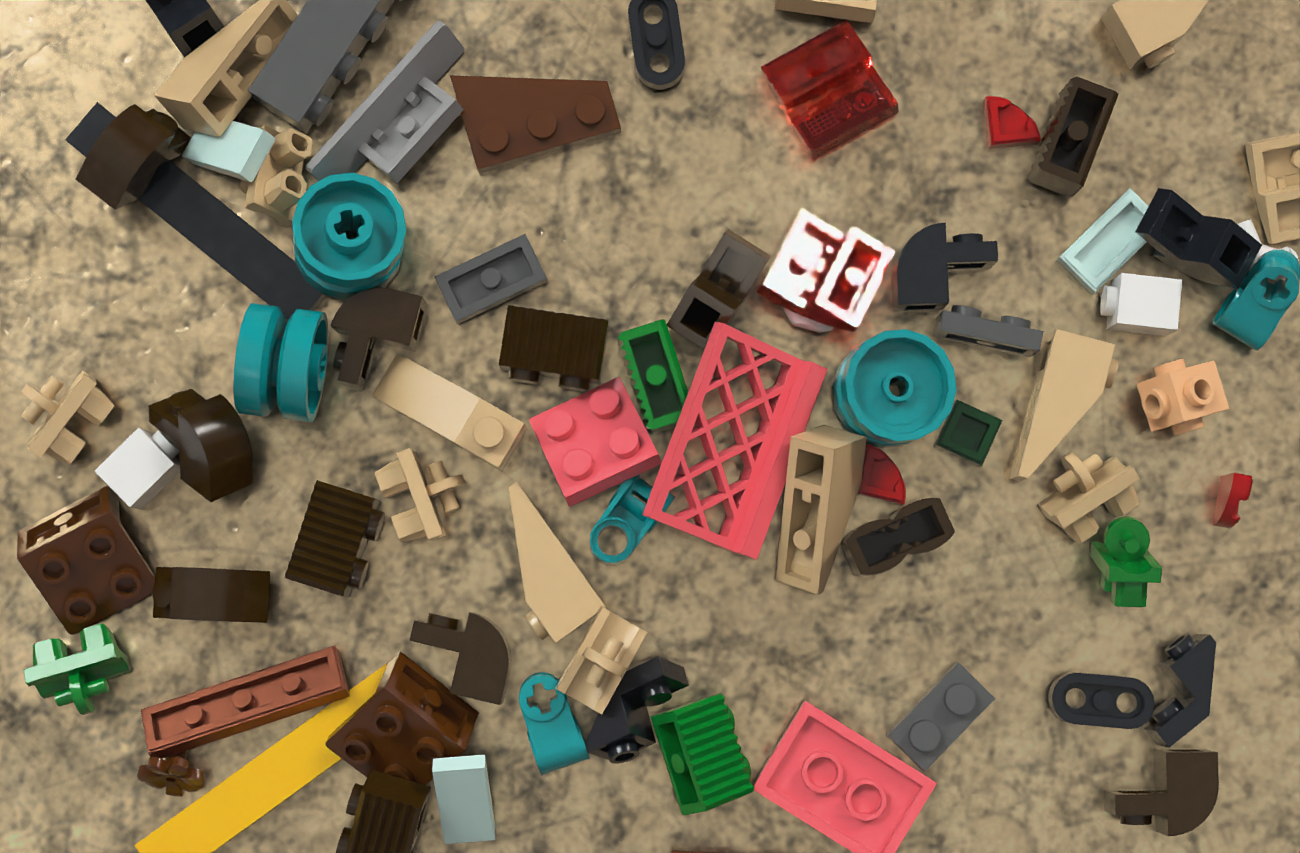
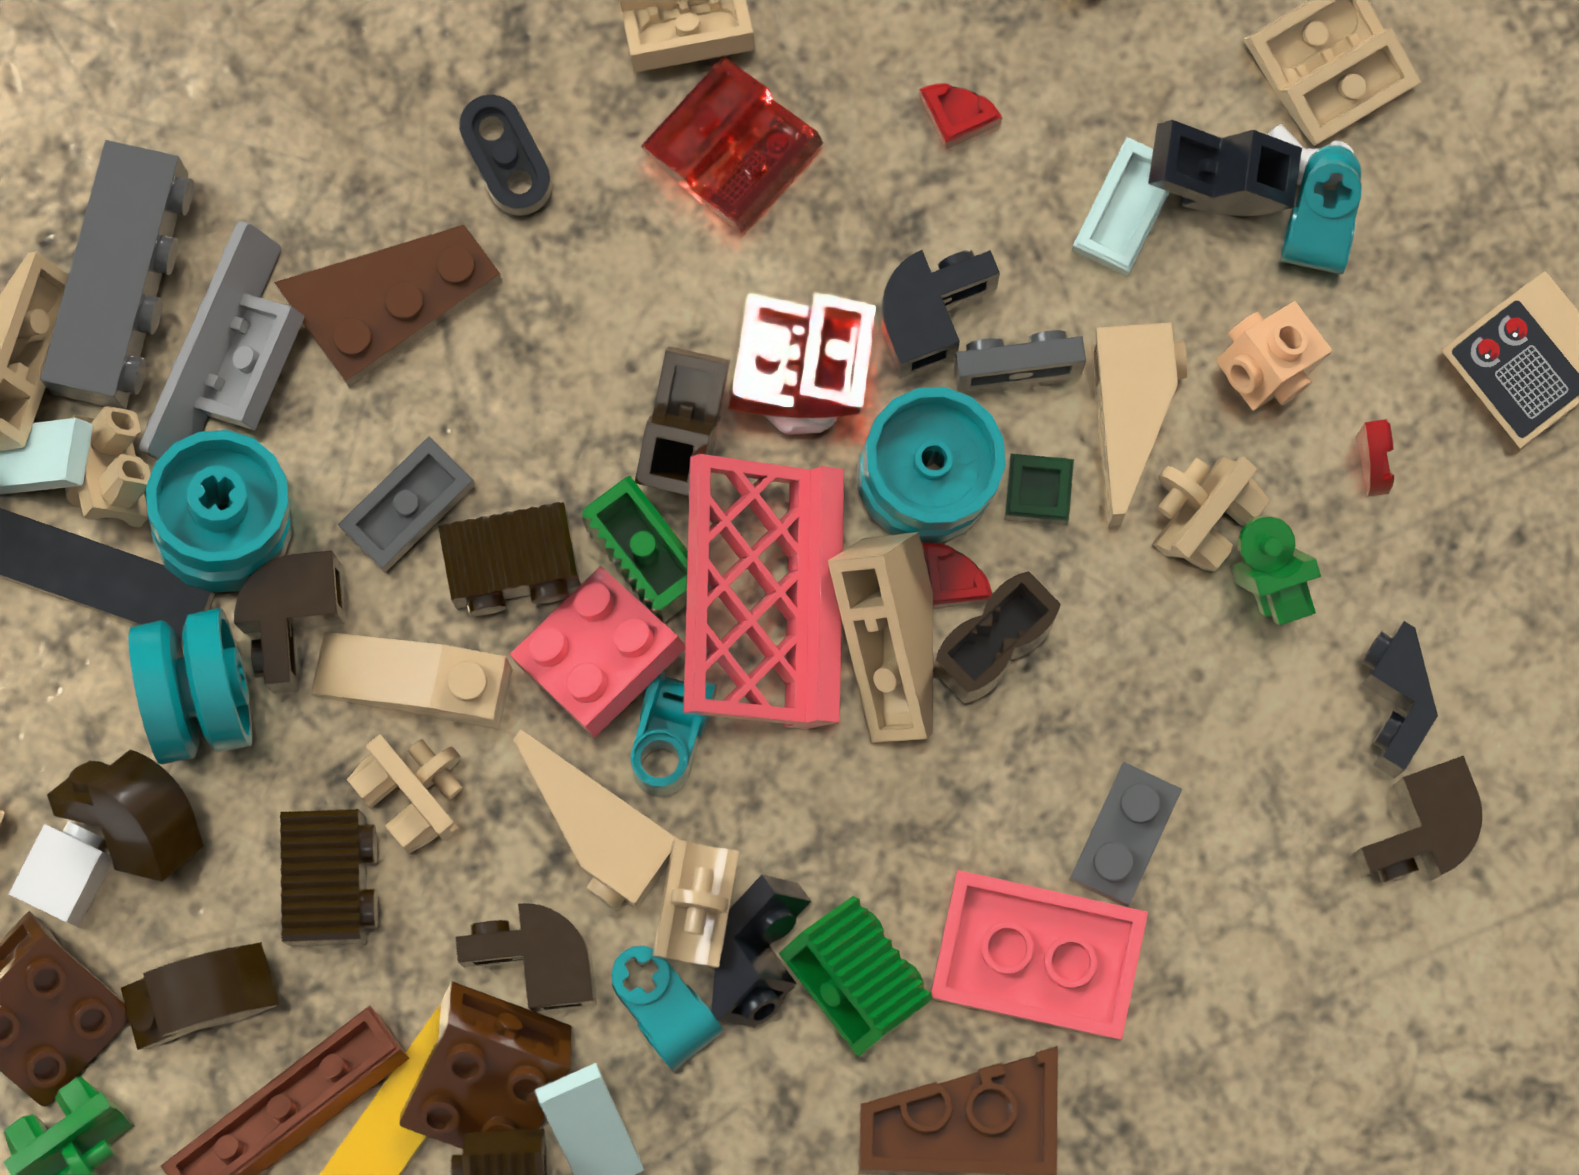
camera: 15 degrees left, 5 degrees down
dark brown brick [1027,76,1119,197] -> none
black plate [1048,672,1155,729] -> none
white brick [1100,273,1182,336] -> none

